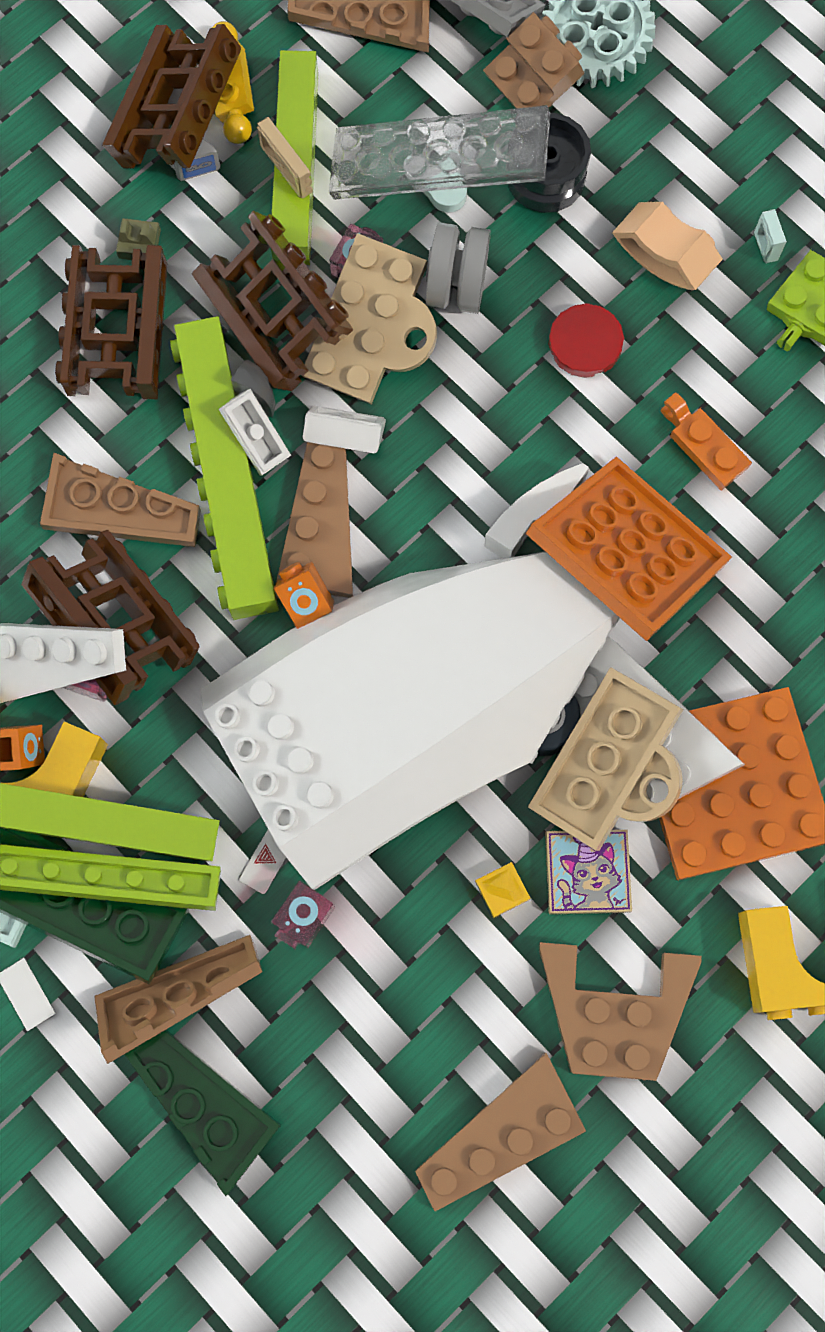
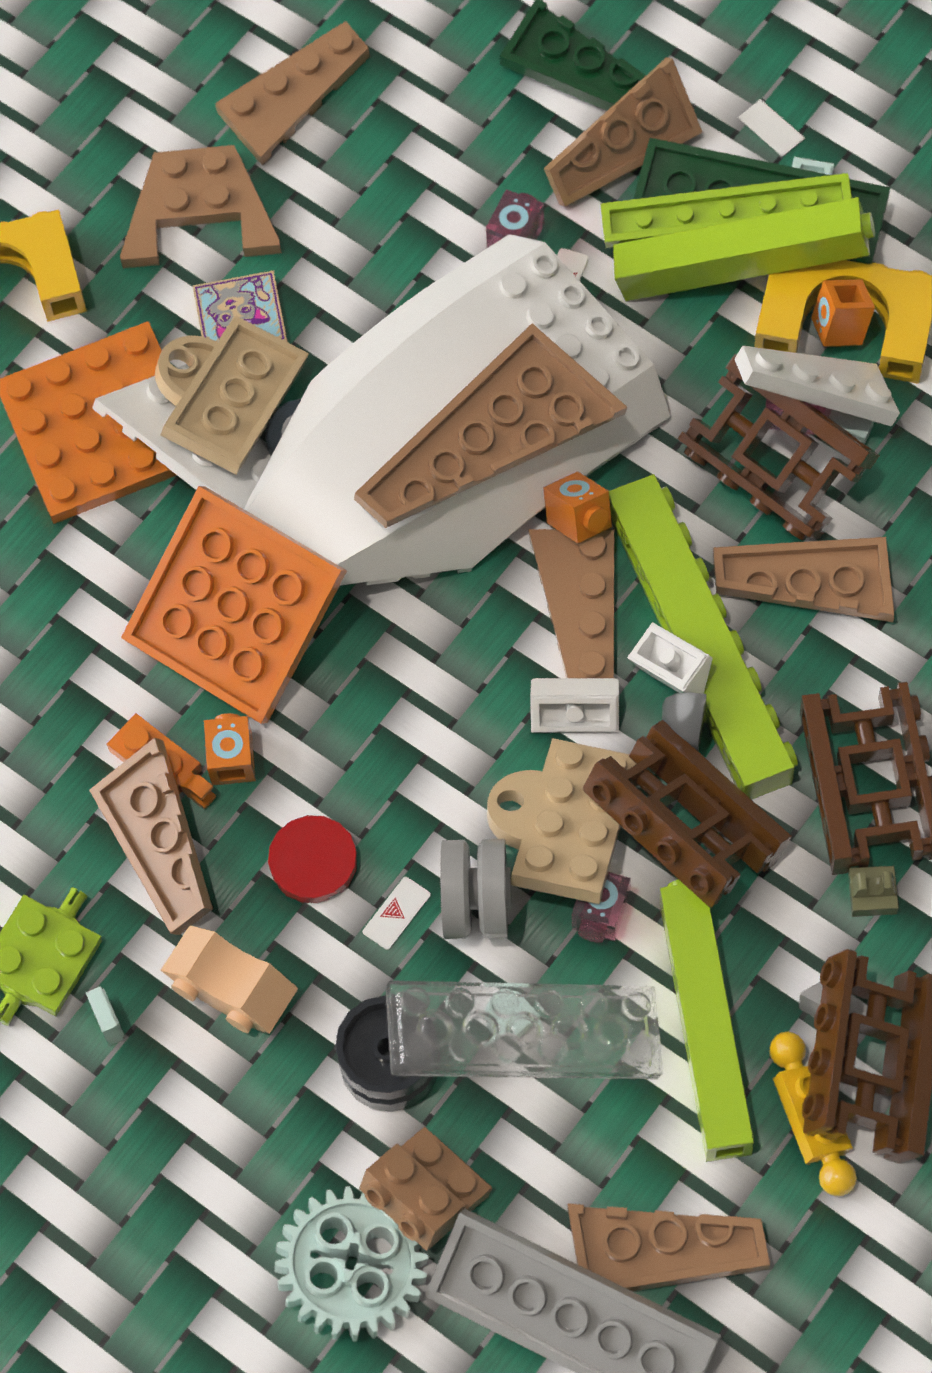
camera: 175 degrees right, 10 degrees down
tan tile [257,117,313,199] -> none
yellow tile [475,862,531,918] -> none
white slope [484,463,589,559] -> none
none -> wing [89,738,213,935]
none -> orange brick [204,713,256,786]
none -> medium nougat wing [354,323,628,528]
none -> white sticker [362,877,430,950]

